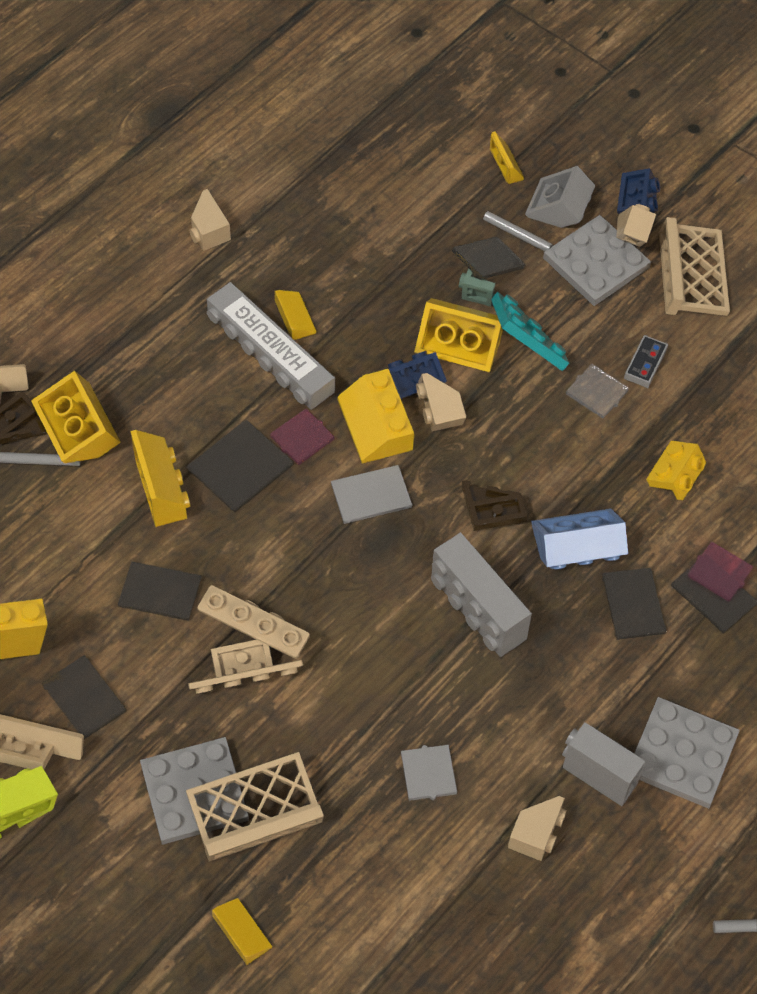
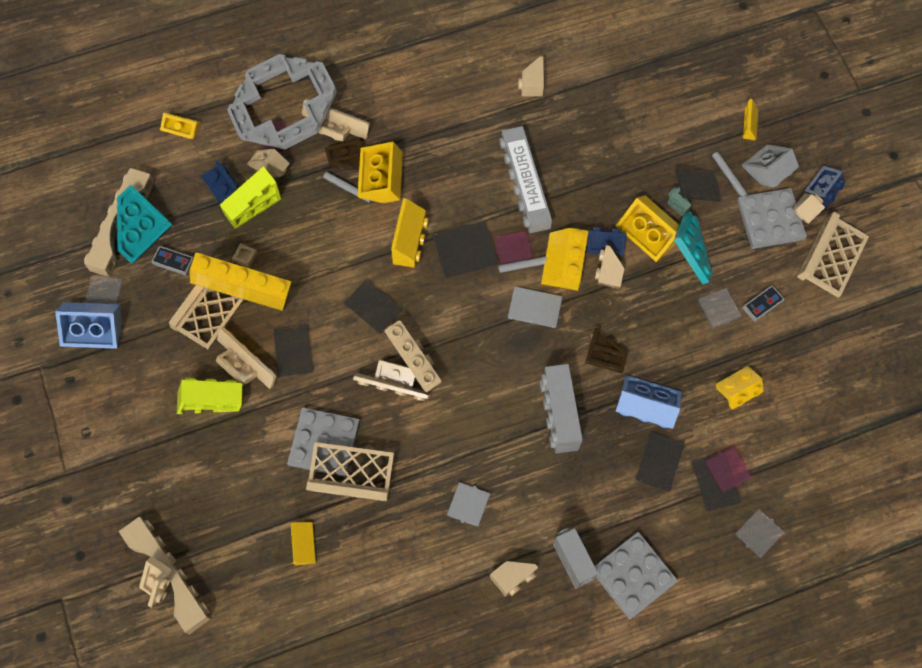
camera: 30 degrees right, 10 degrees up
yellow slope [275,290,316,340] -> none
none -> light grey bar [498,256,547,273]

